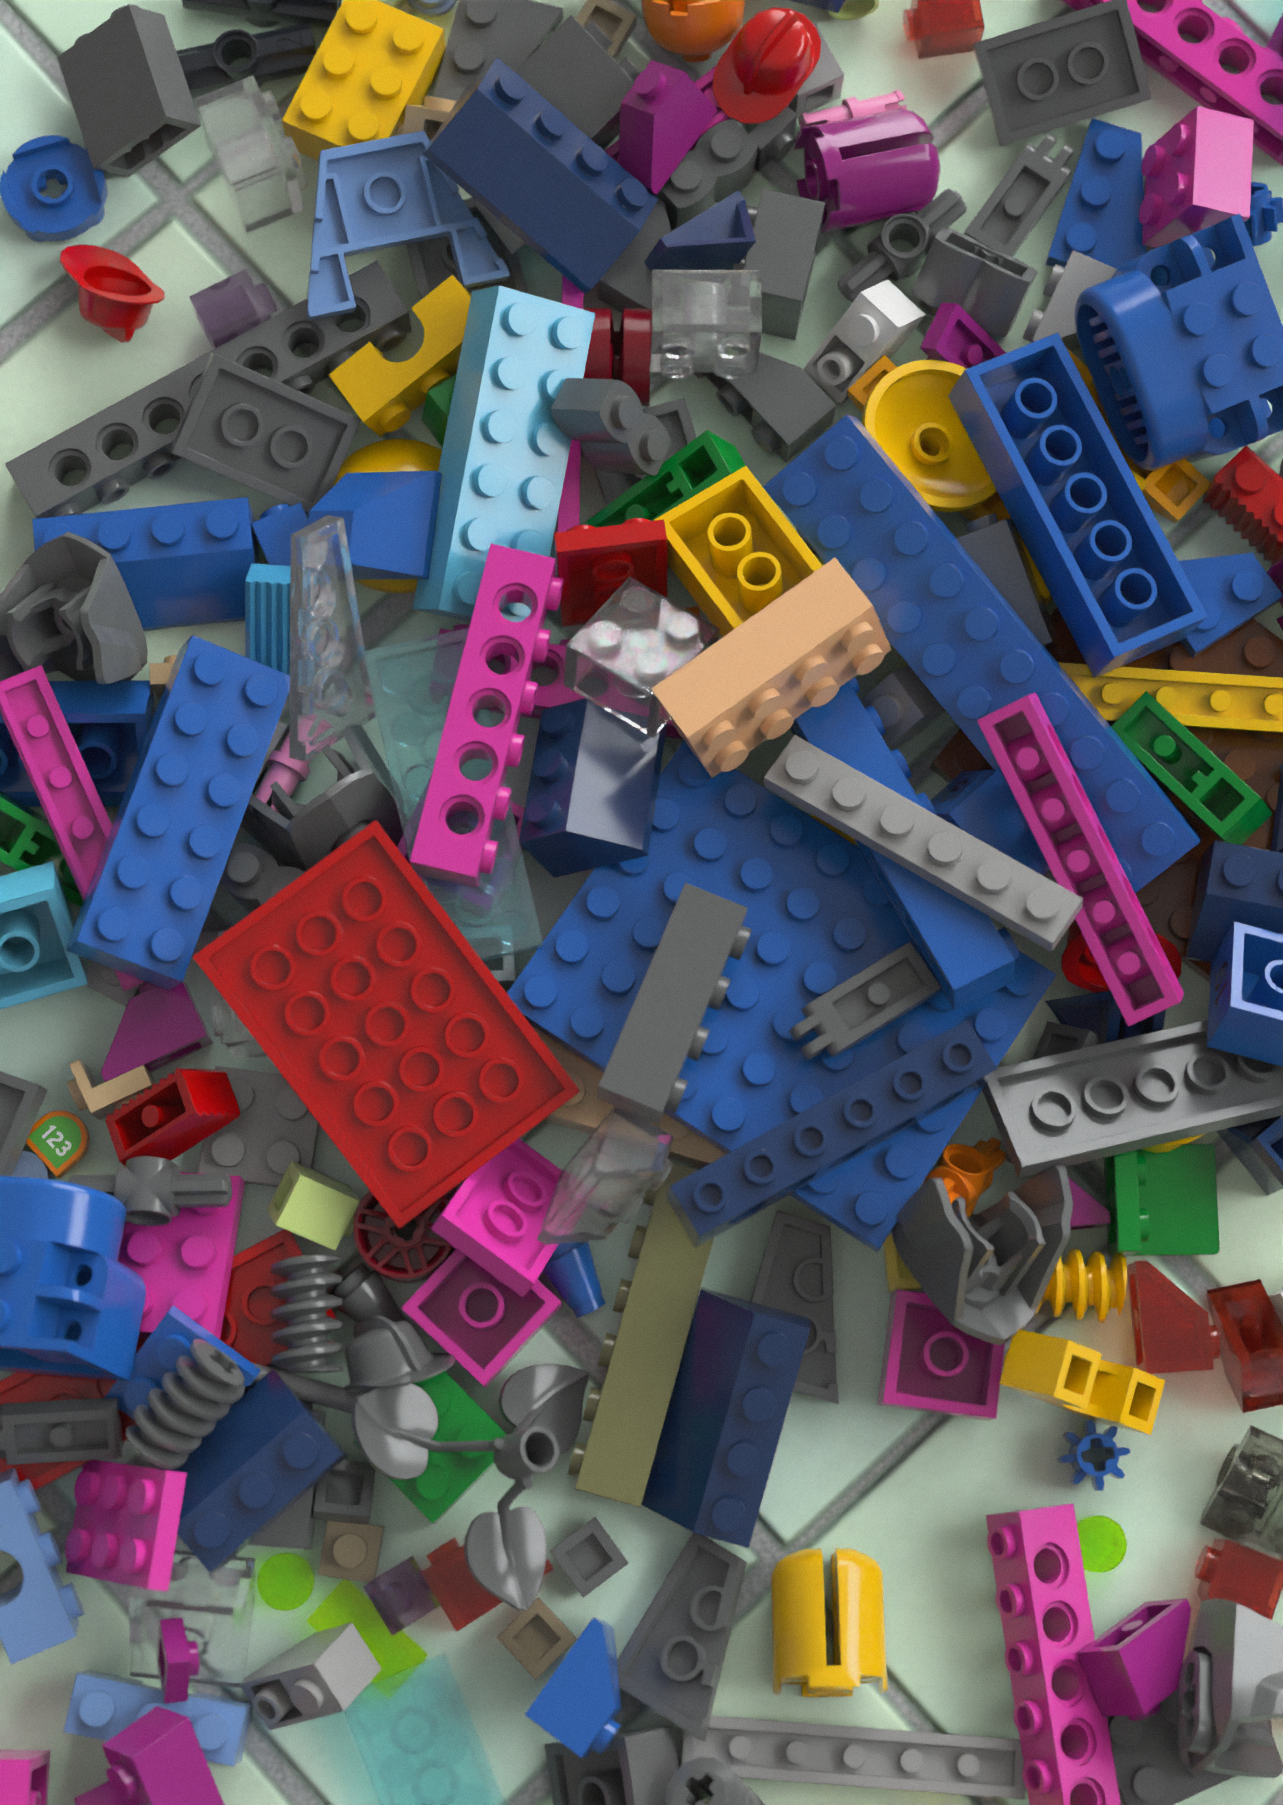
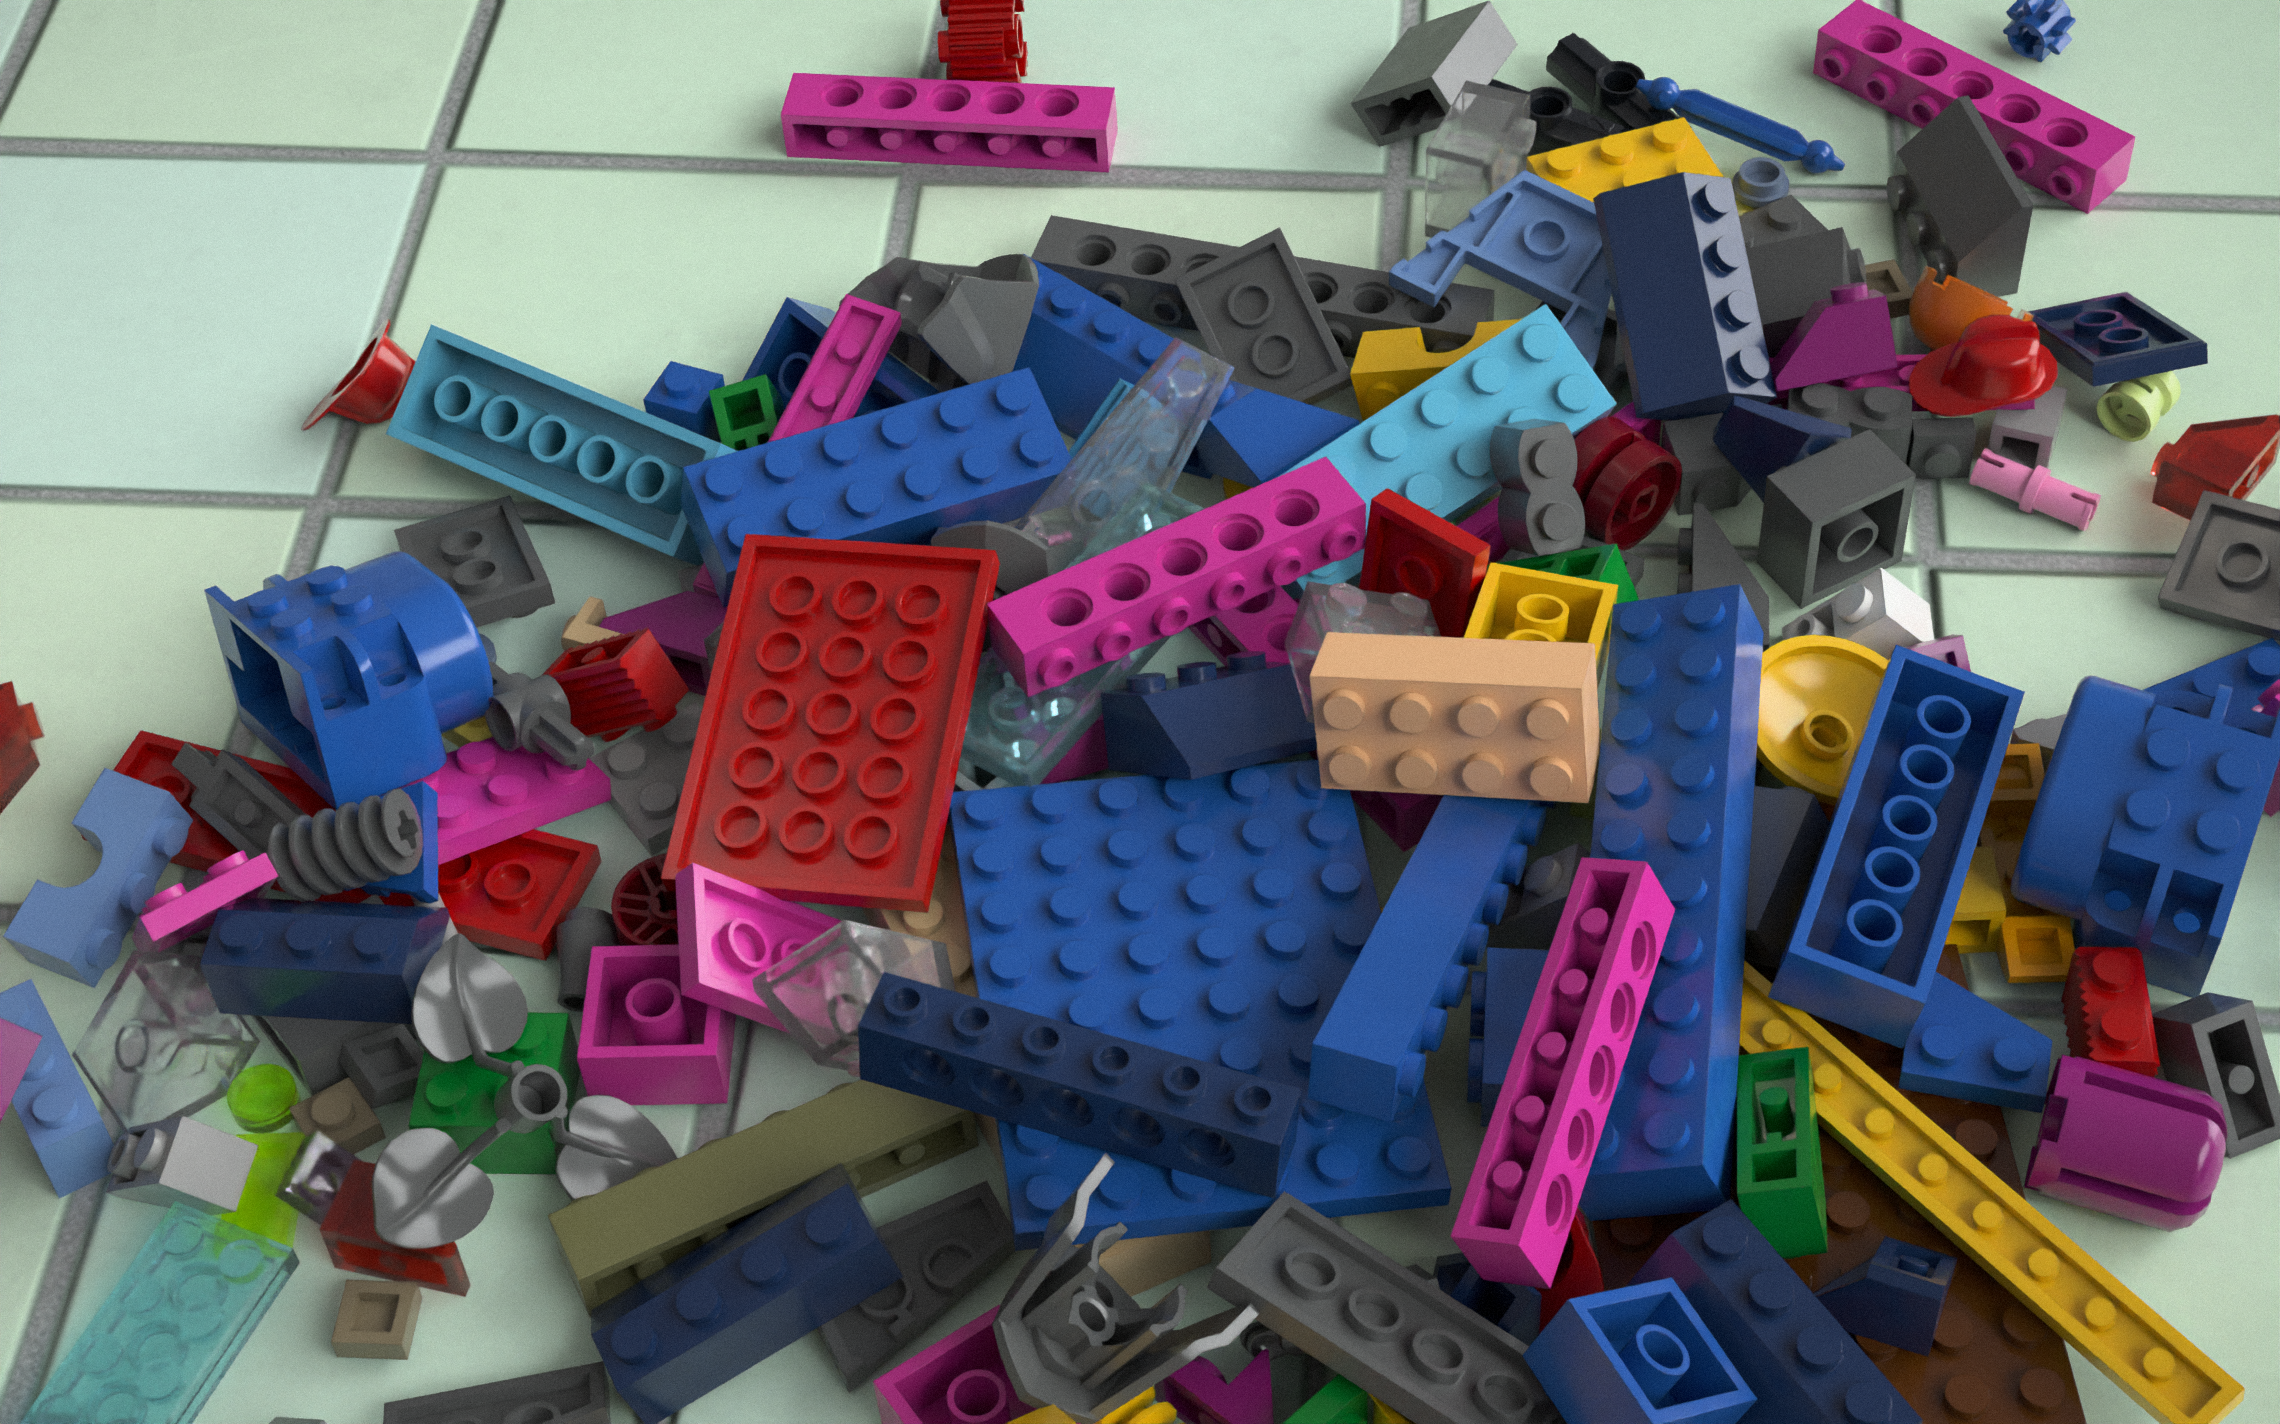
camera: 55 degrees right, 30 degrees down
blue plate [0,135,108,242] -> none
tile [26,1111,90,1179] -> none
red piece [60,244,165,343] -> none
magenta plate [156,1617,199,1704] -> none
clear purple brick [189,269,277,350] -> none
yellowish green brick [267,1160,360,1250] -> none
dark grey piece [270,1255,343,1373] -> none
dark grey piece [343,1316,455,1391] -> none
blue slope [525,1617,621,1758] -> none
blue cone [542,1230,606,1318] -> none
dark grey plate [550,1517,629,1598] -> none
dark grey brick [596,882,752,1124] -> none
clear brick [650,270,762,379] -> none
light grey plate [764,735,1083,952] -> none
dark grey hinge [788,942,941,1060] -> none
magenta cylinder [794,108,941,233] -> none
dark grey axle [837,189,967,302] -> none
dark grey brick [911,227,1037,338] -> none
orange axle [923,1137,1006,1218] -> none
dark grey hinge [964,133,1075,257] -> none

